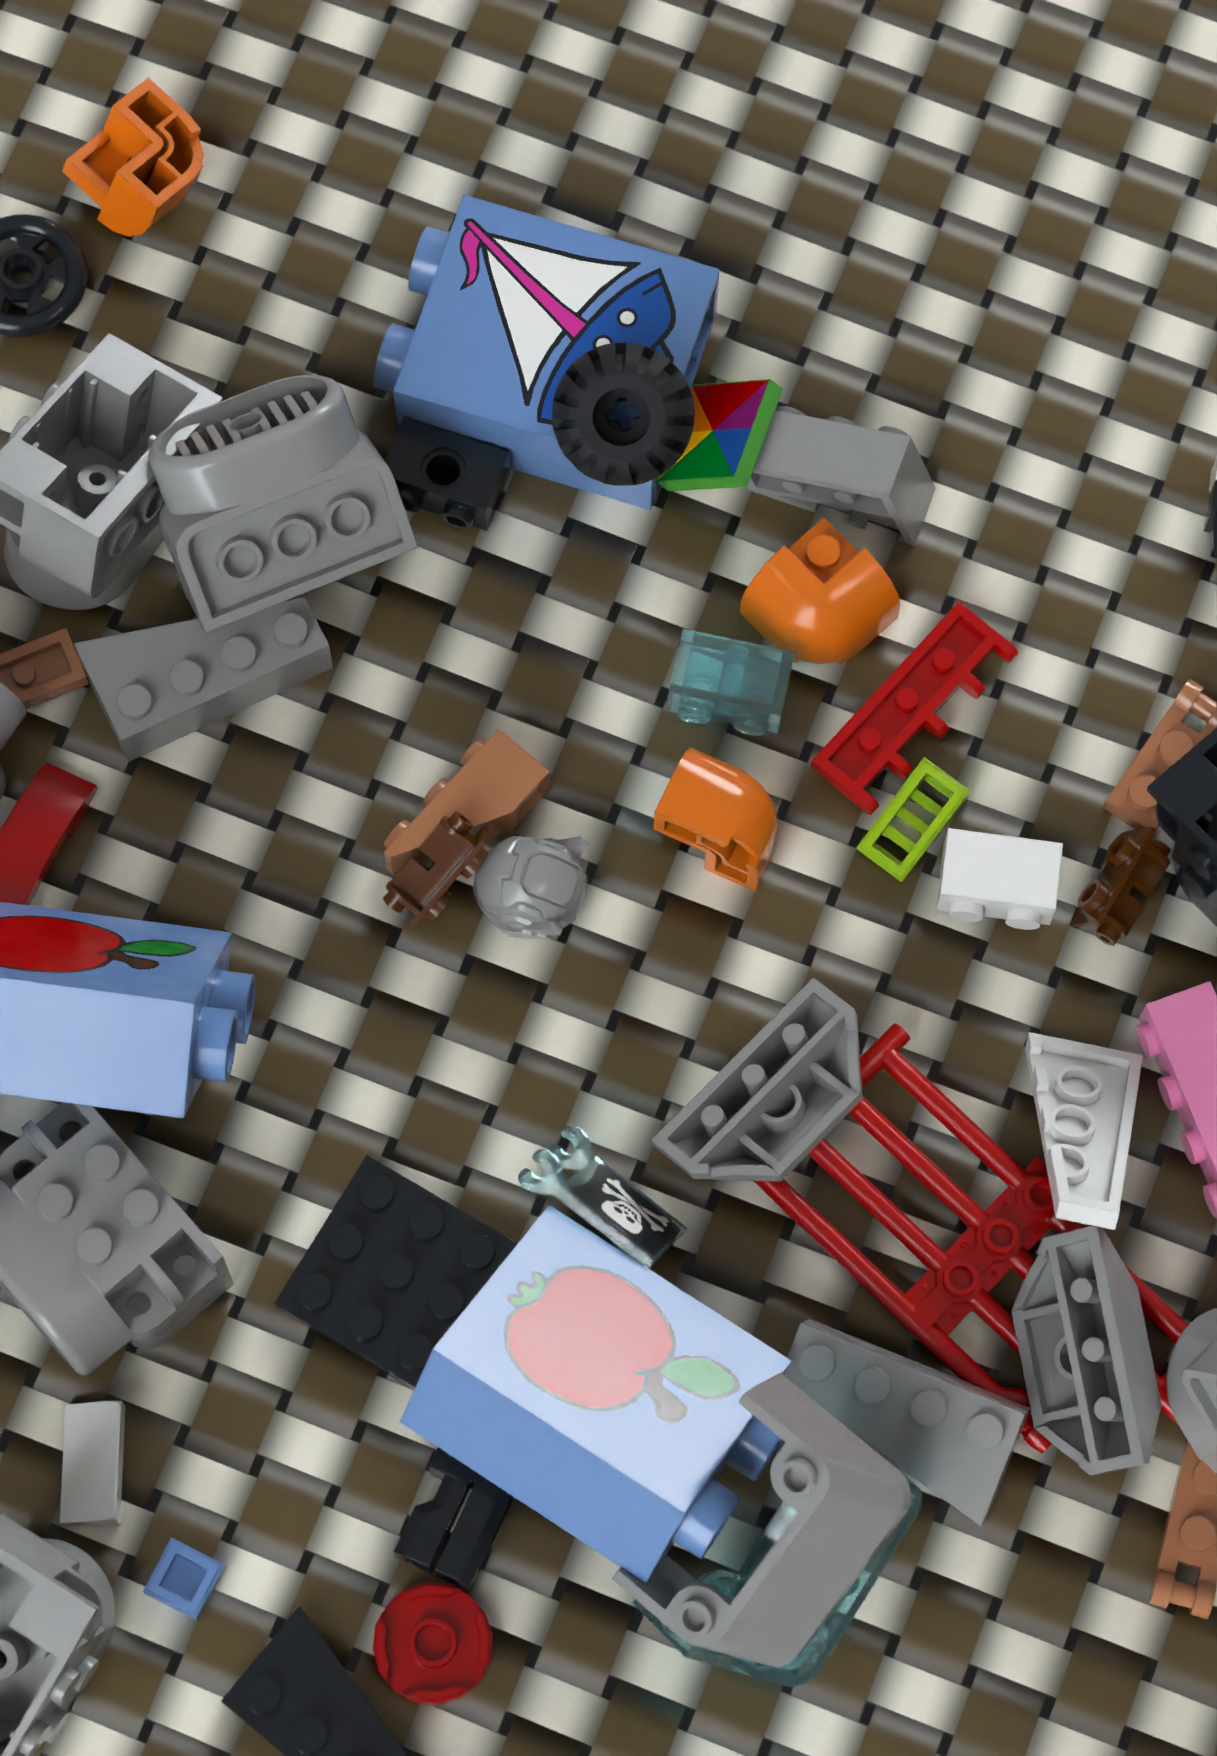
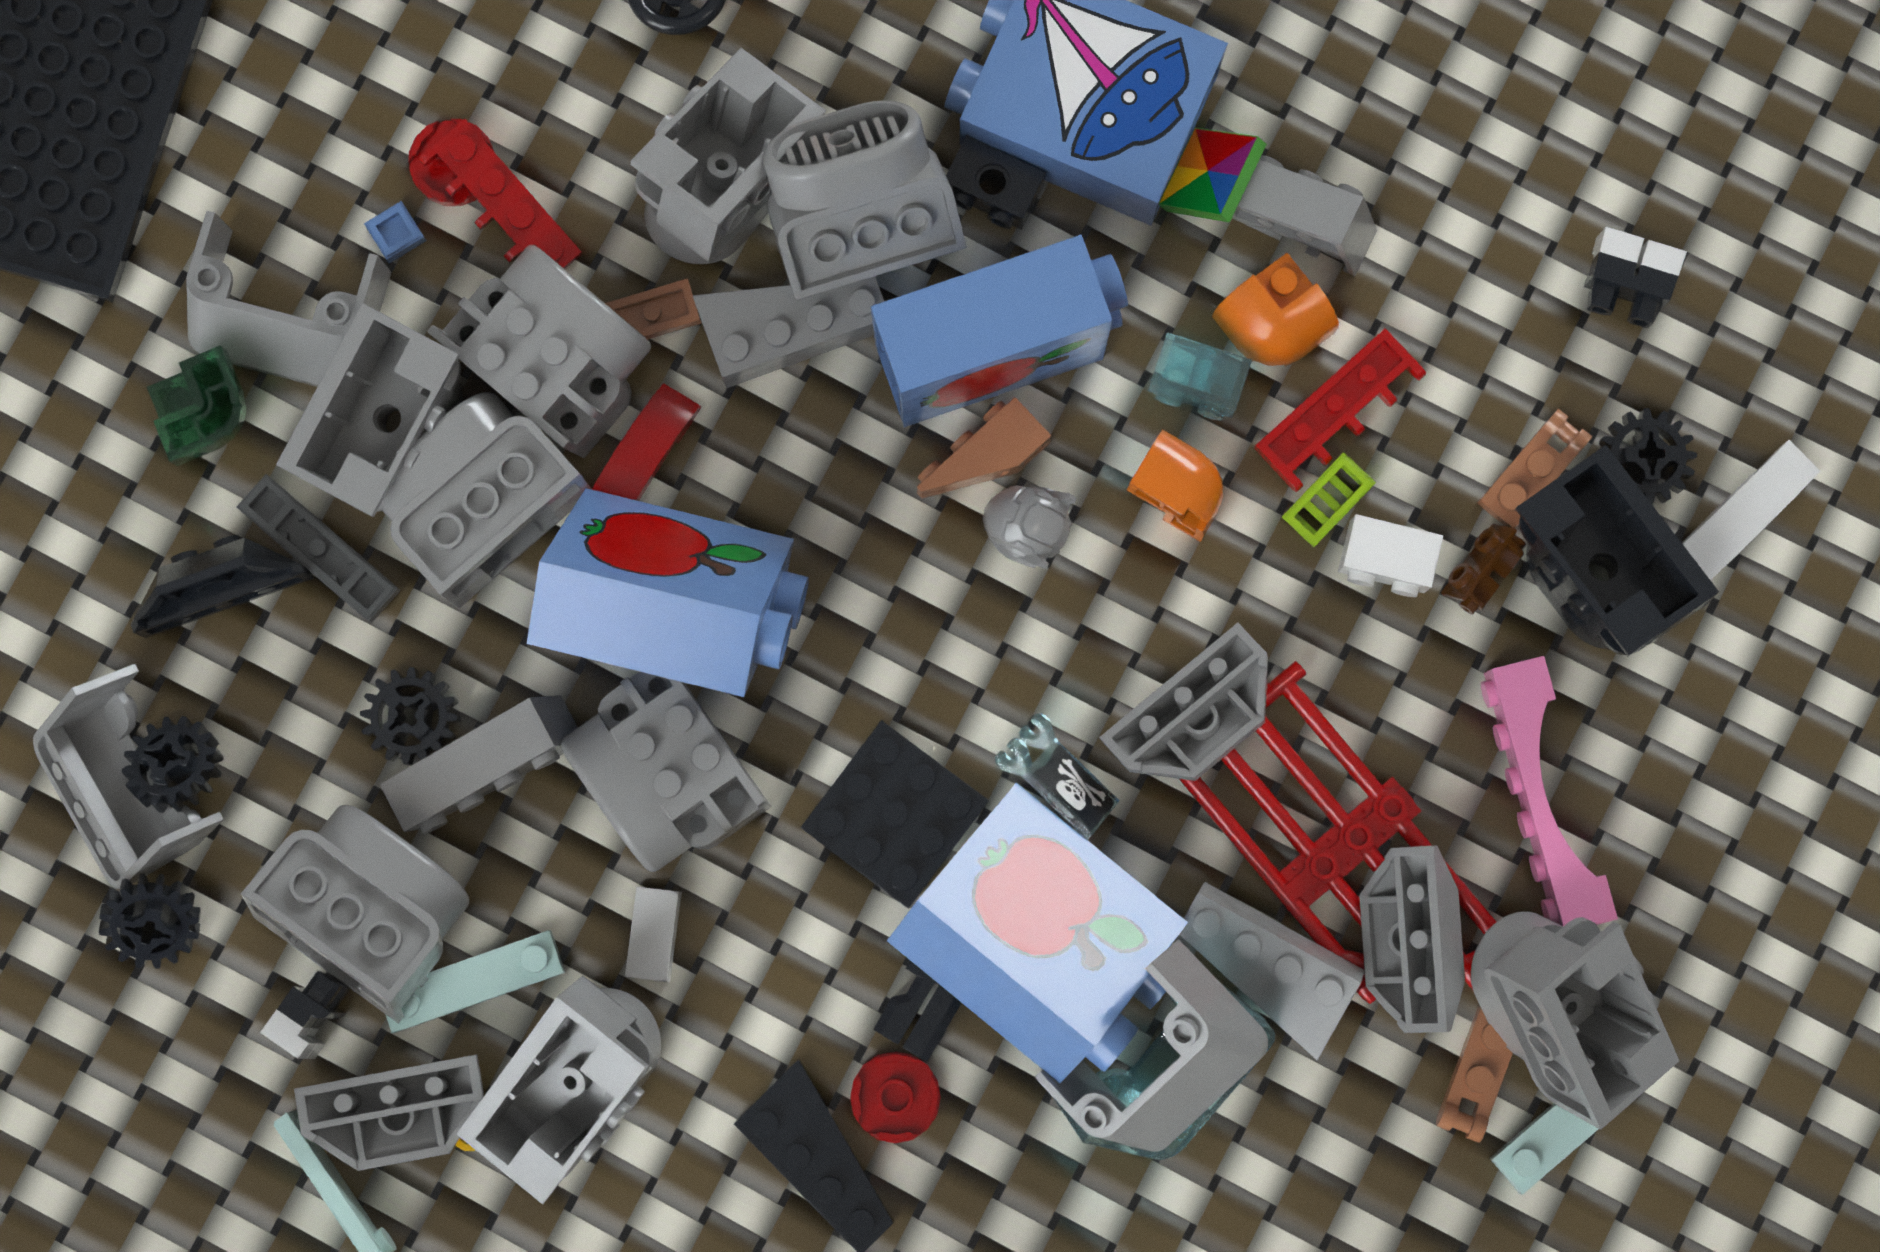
camera: 10 degrees right, 10 degrees up
medium blue tile [143,1537,226,1621] -> none
reddish brown hinge [383,811,488,930] -> none
black wheel [552,342,695,486] -> none
white wing [1025,1032,1143,1230] -> none
none -> medium blue brick [870,234,1128,427]

